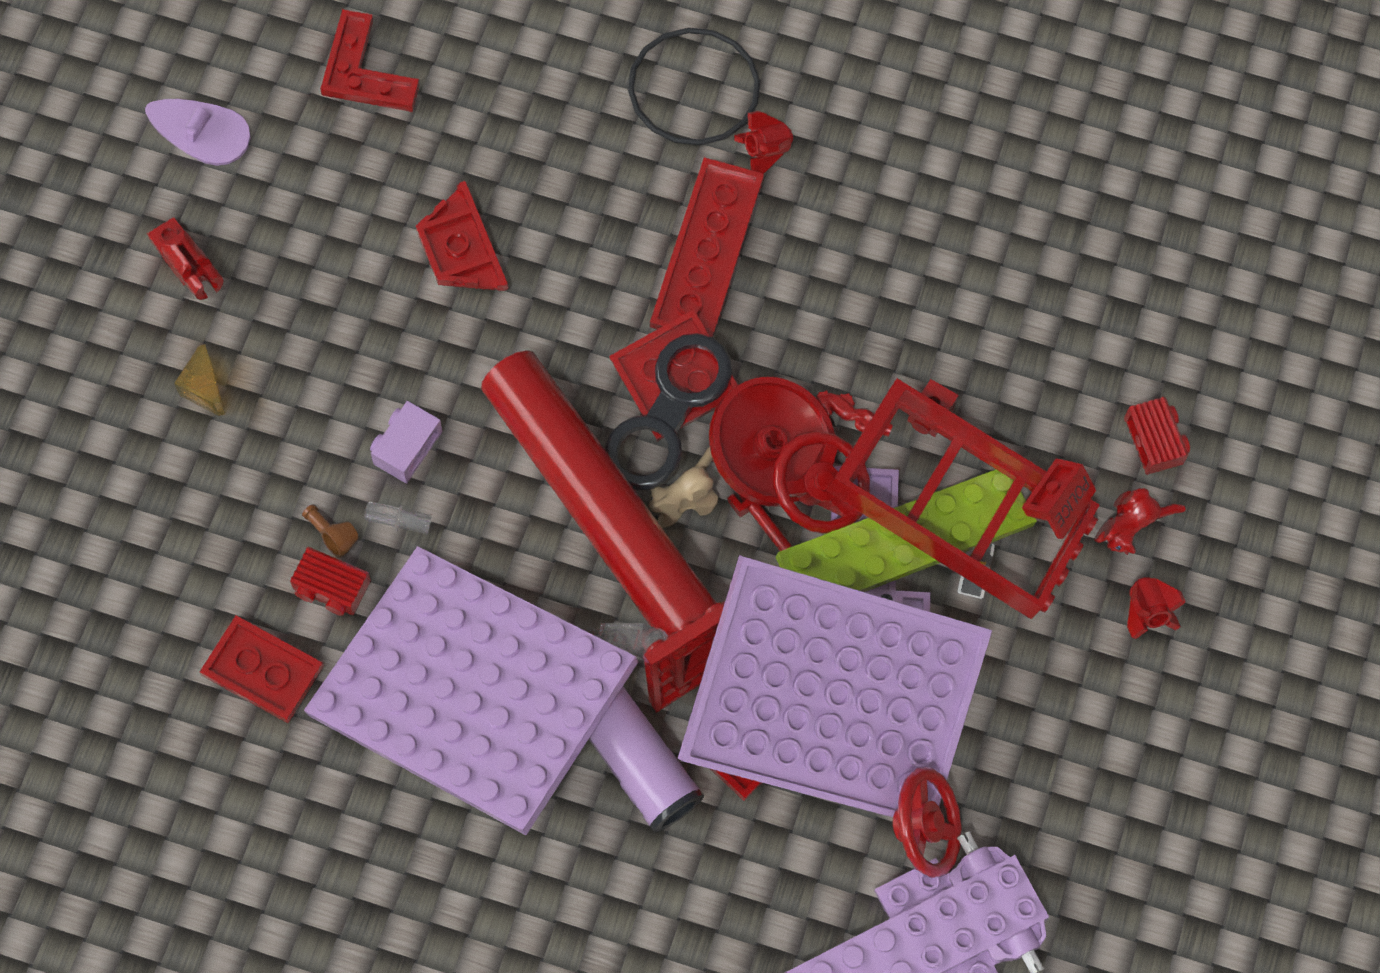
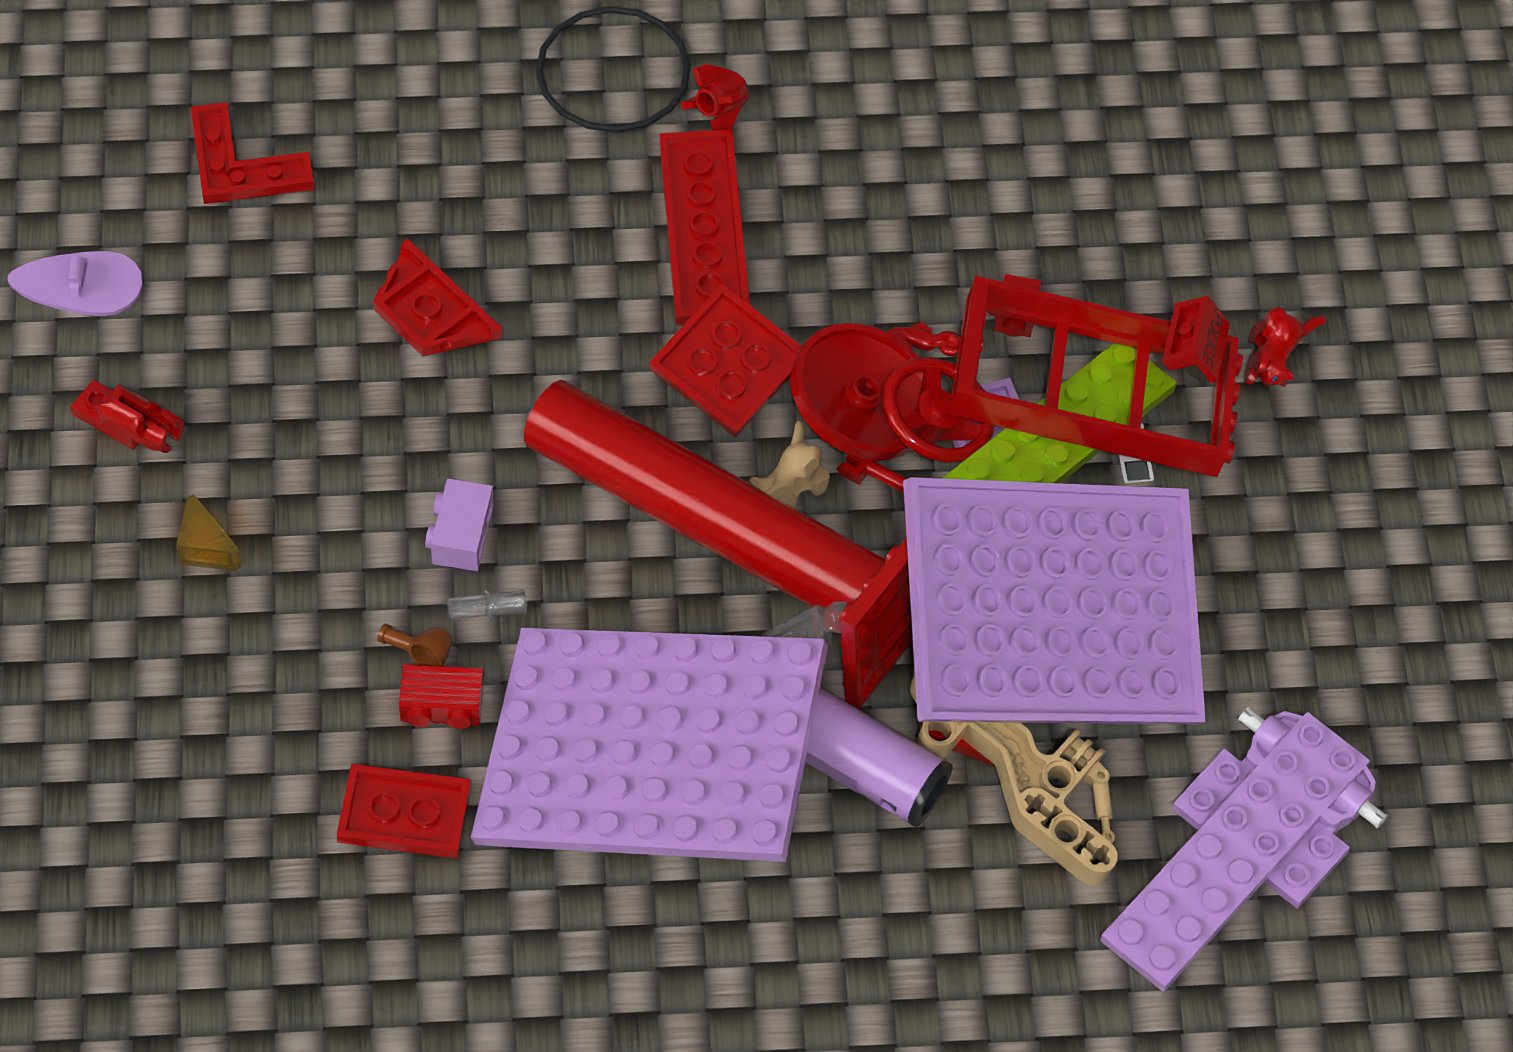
camera: 20 degrees left, 10 degrees down
black bar [605,333,732,491] -> none
red piece [893,767,962,878] -> none
red brick [1124,397,1190,475] -> none
red brick [1127,577,1186,639] -> none
none -> tan beam [910,674,1118,886]

